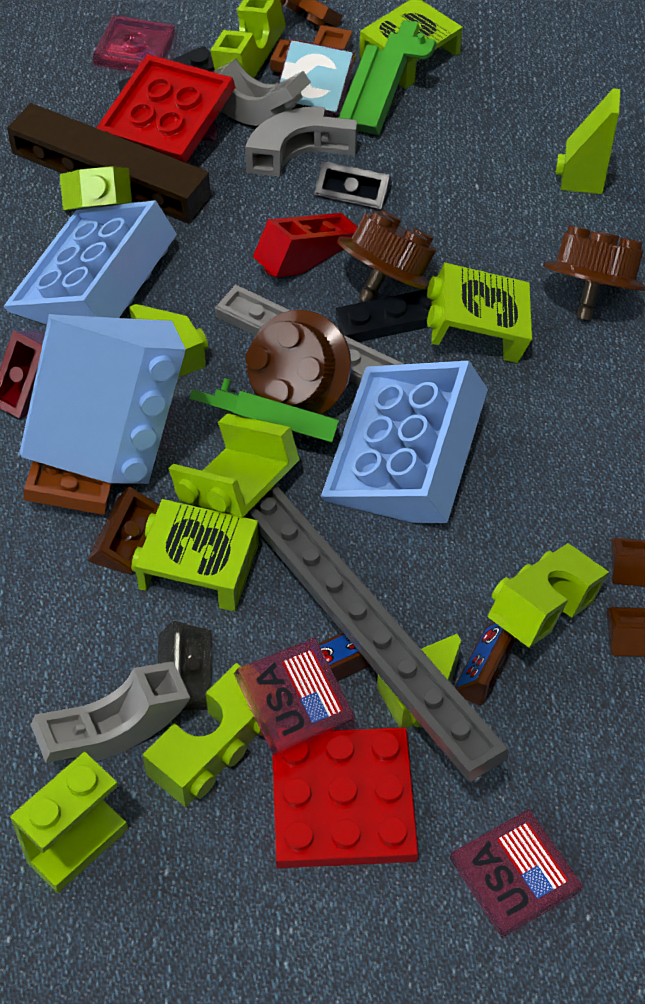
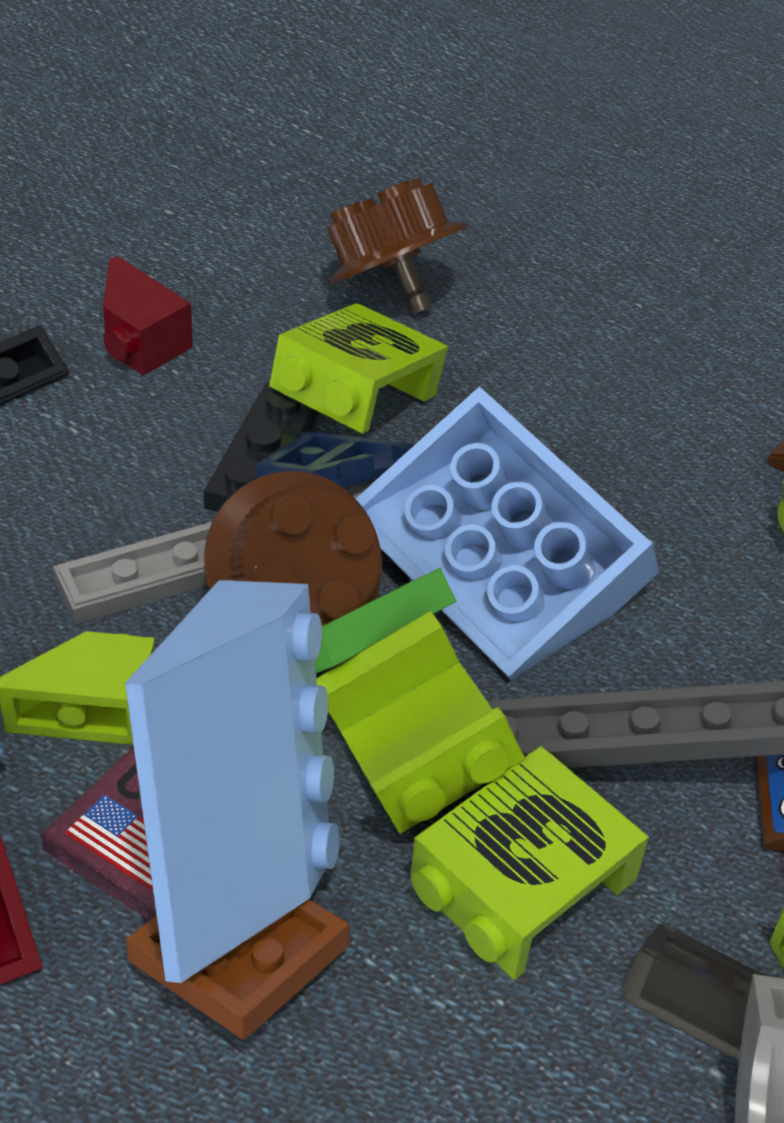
camera: 60 degrees left, 10 degrees down
reddish brown slope [87,486,159,575] -> none
red slope [253,213,358,278] -> none
reddish brown piece [337,210,436,302] -> none
lime slope [555,88,620,194] -> none
none -> dark red slope [103,256,193,376]
none -> dark blue wing [257,431,414,487]

